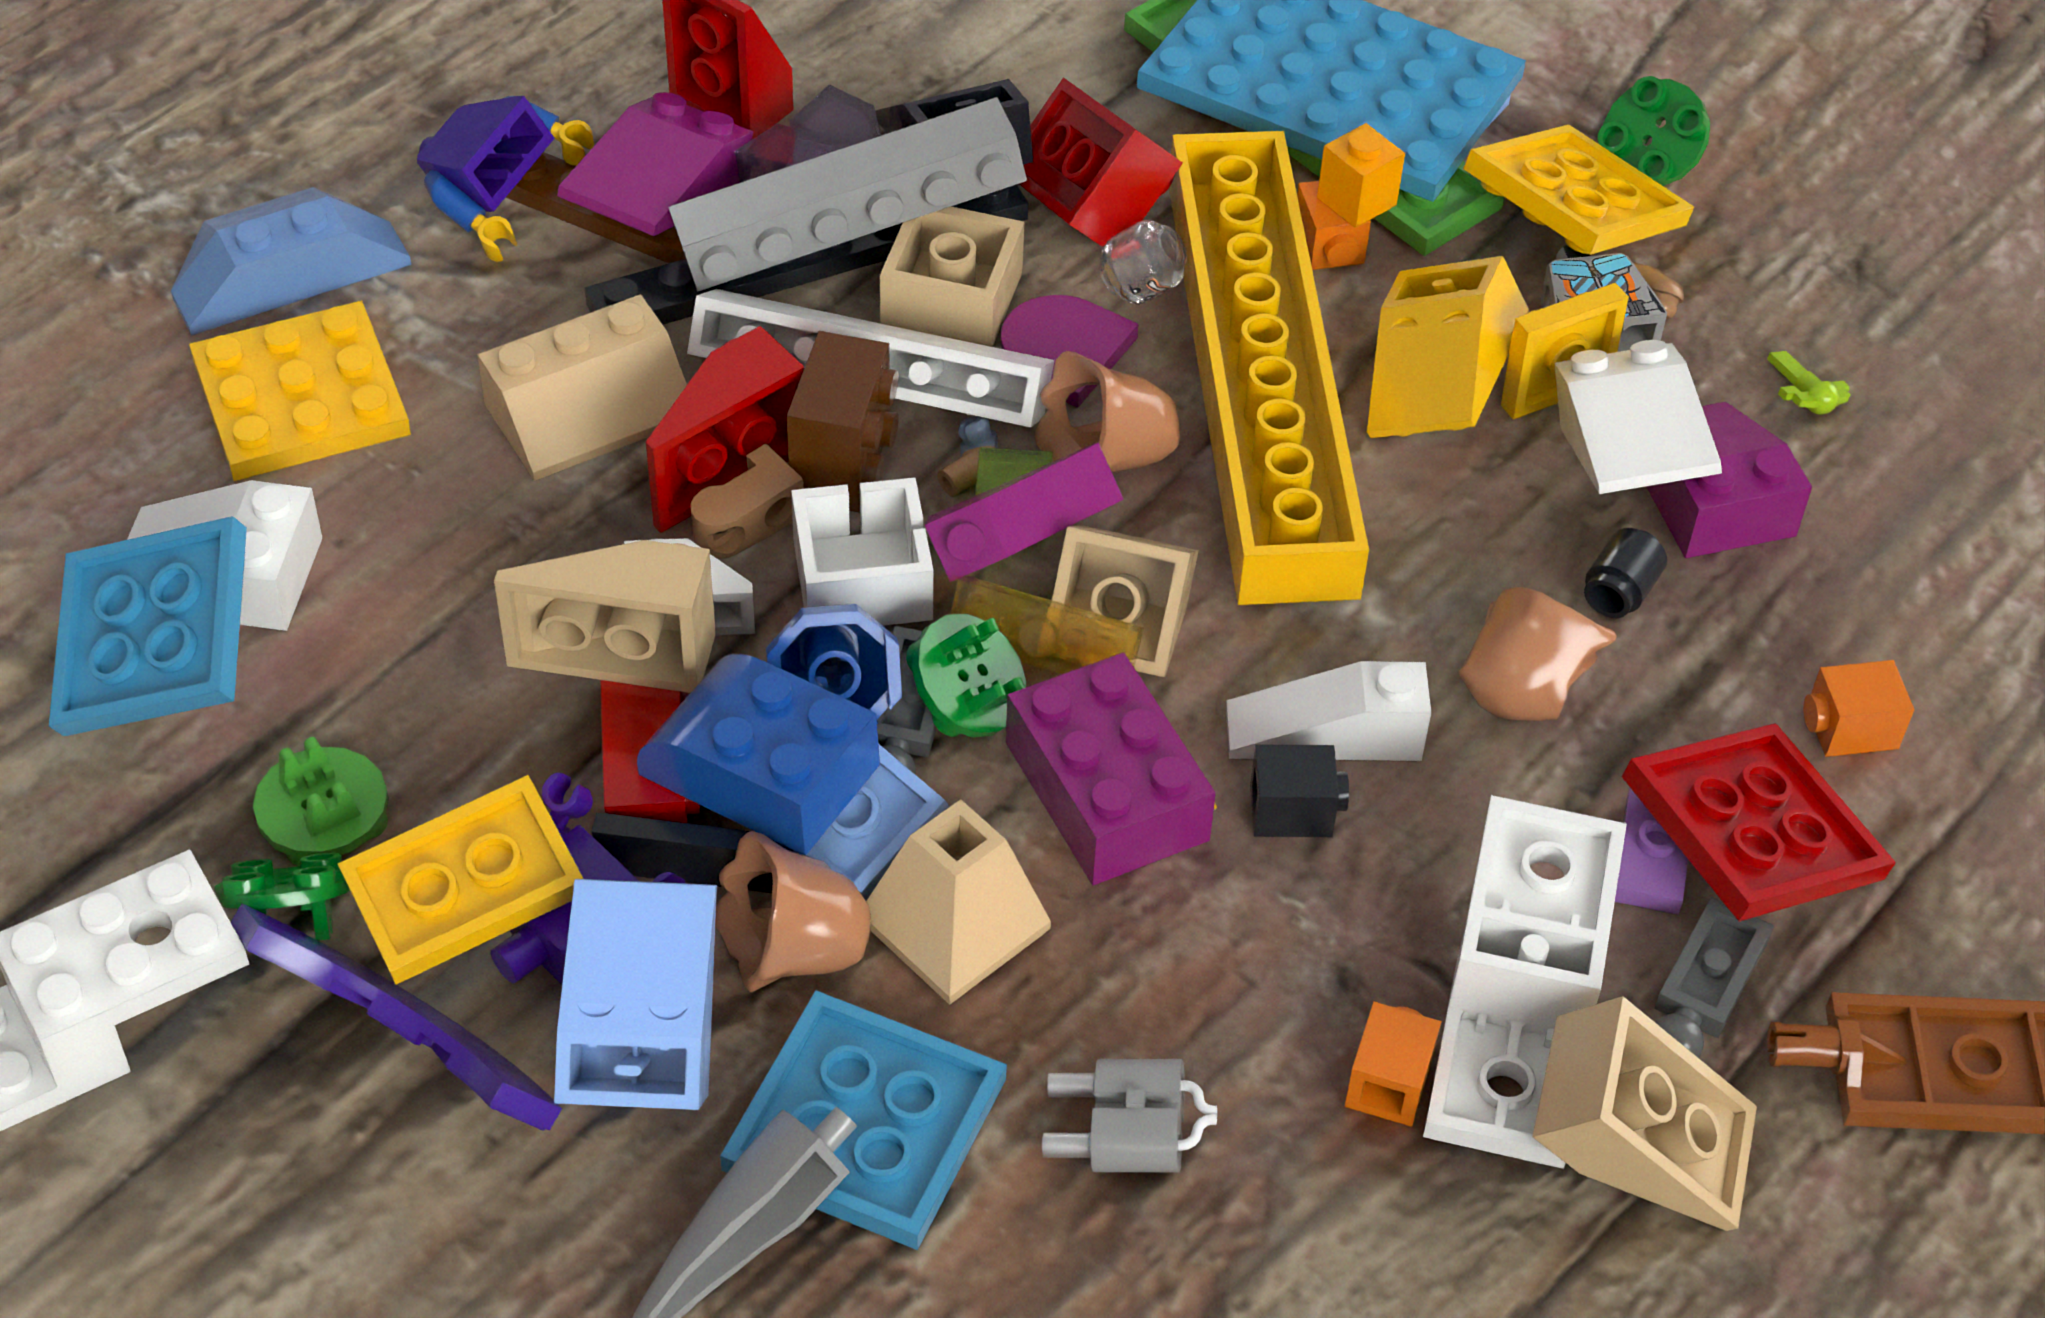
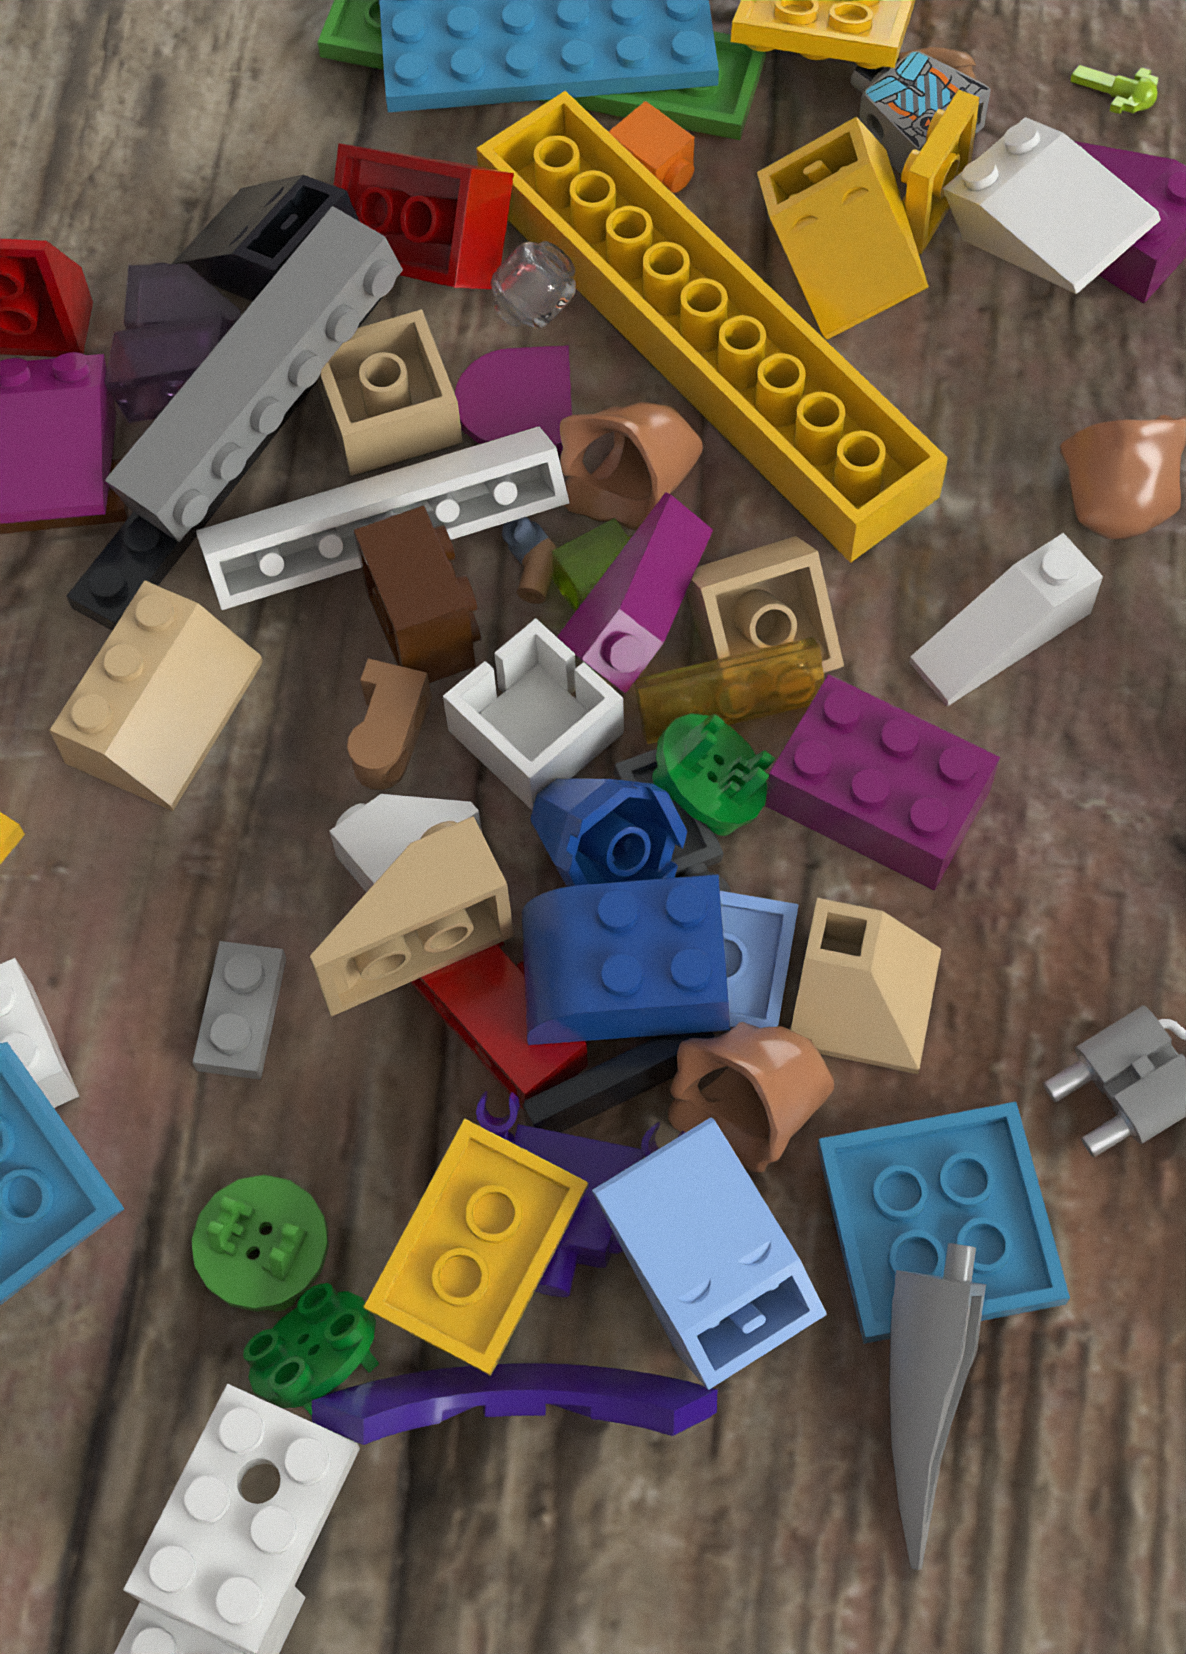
camera: 30 degrees left, 15 degrees up
red slope [646,326,804,533] -> none
black brick [1250,744,1349,837] -> none
light orange brick [1317,123,1405,228] -> none
black brick [1584,528,1667,618] -> none
none -> light grey plate [192,941,286,1080]

